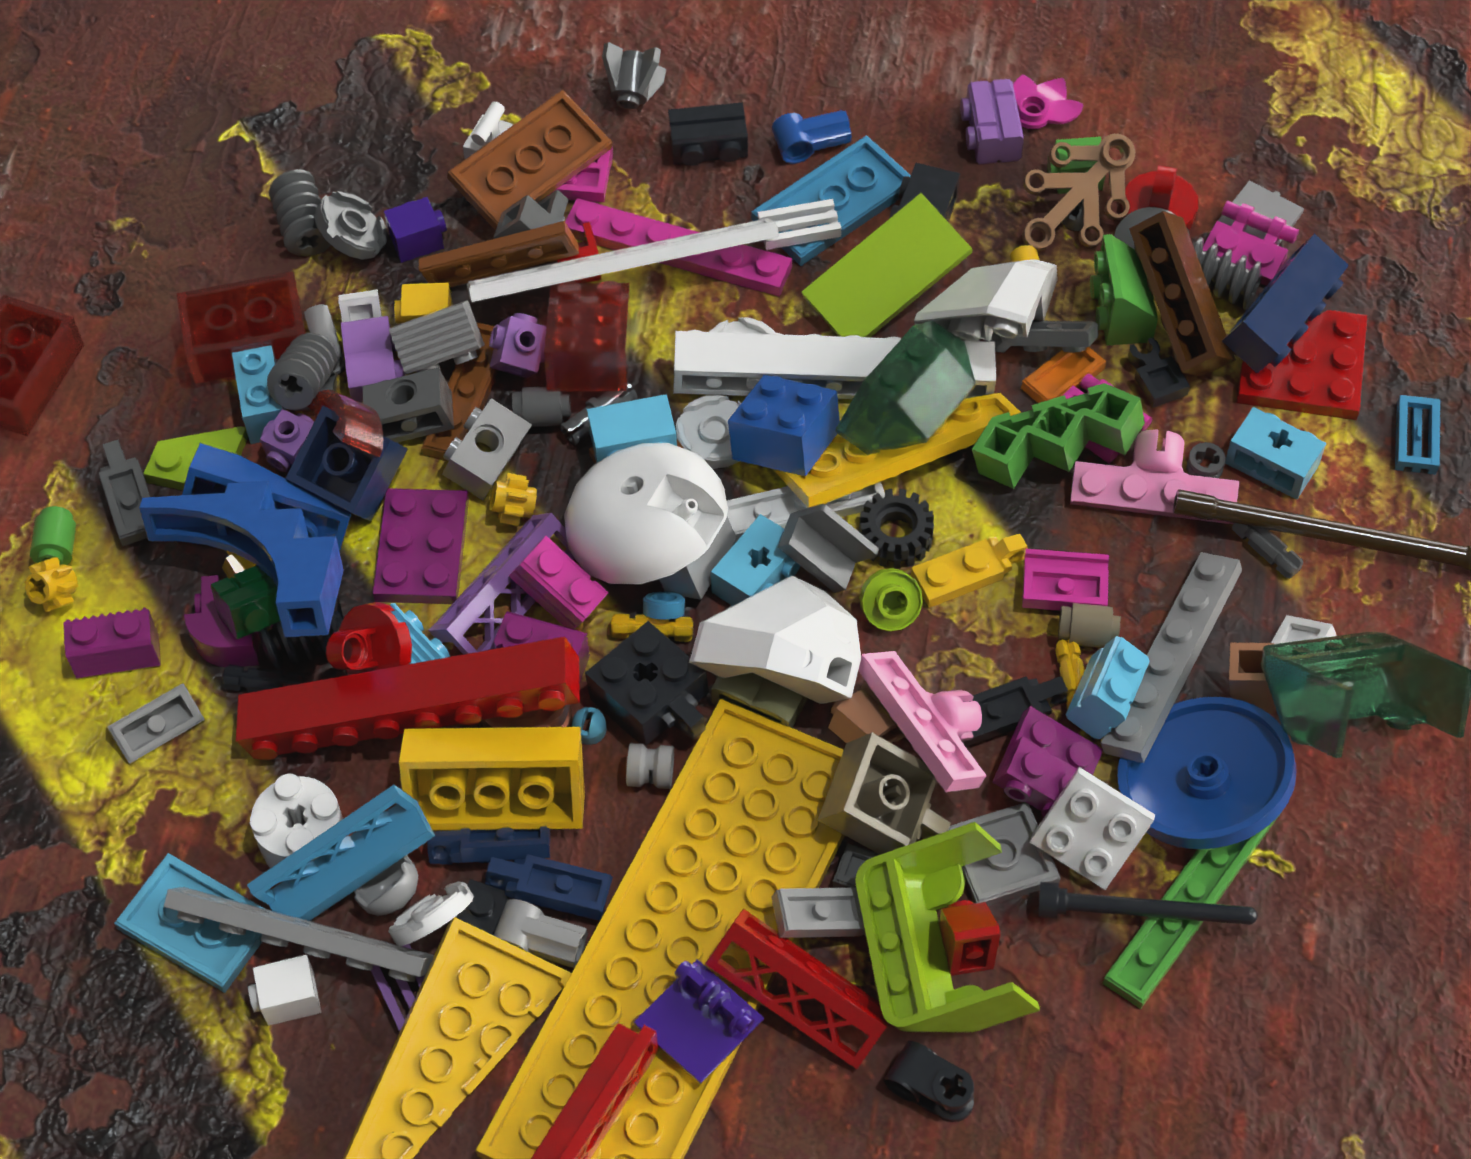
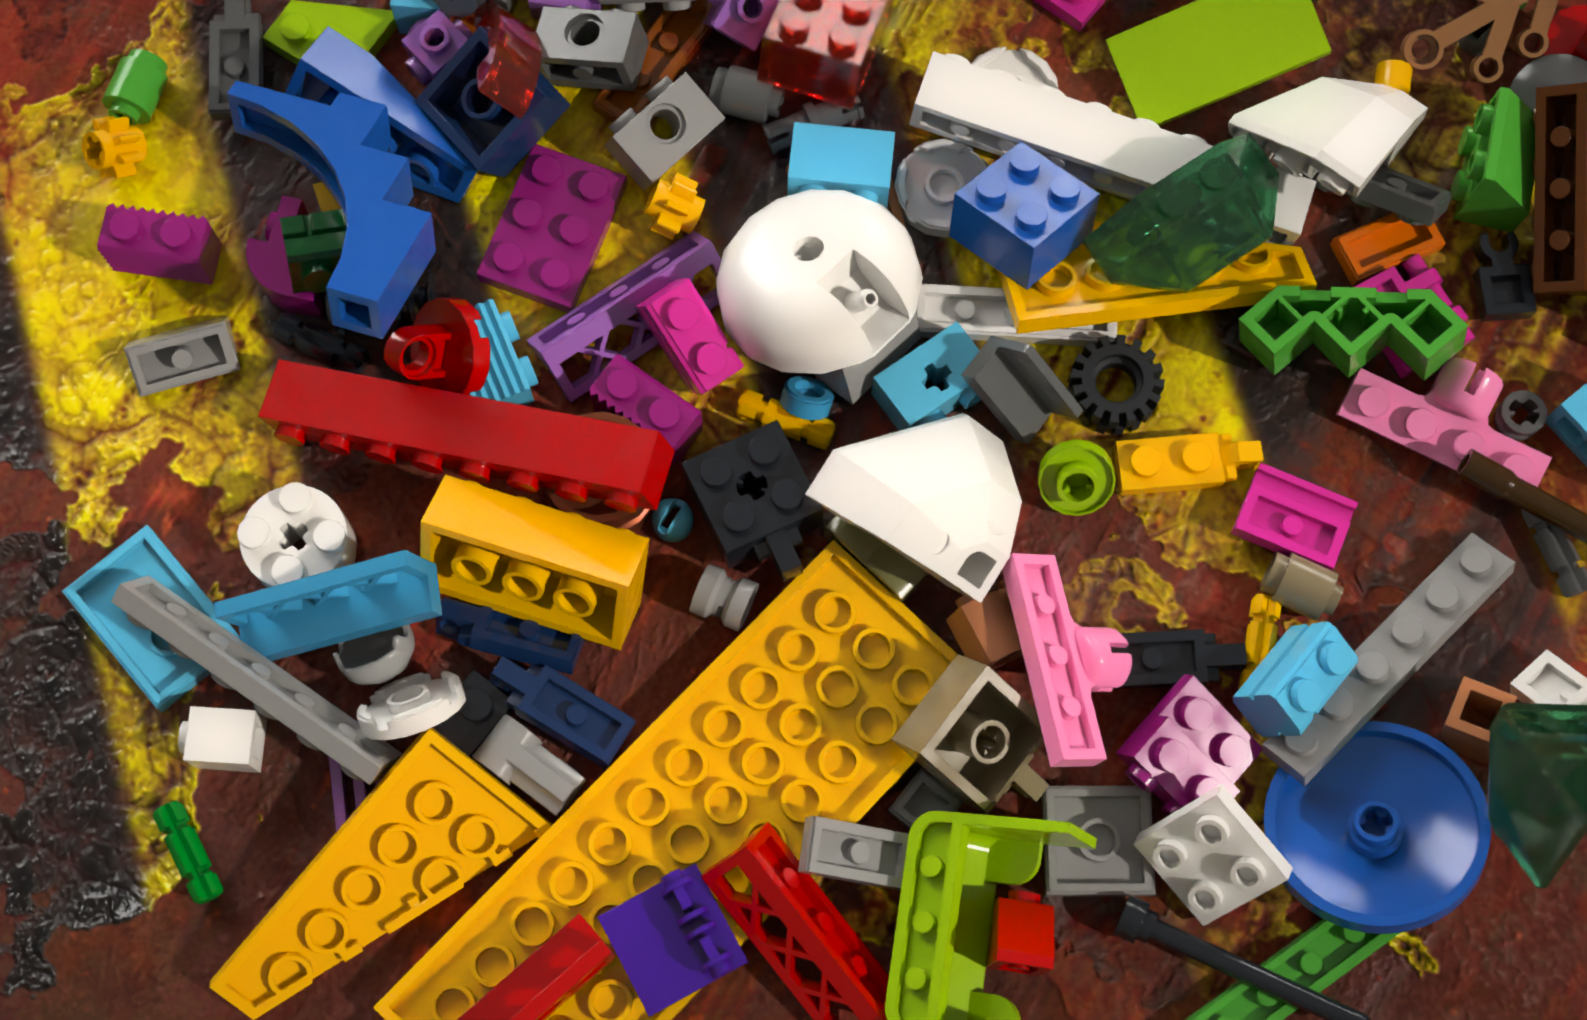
camera: 15 degrees right, 15 degrees up
none -> green axle [153,800,223,905]

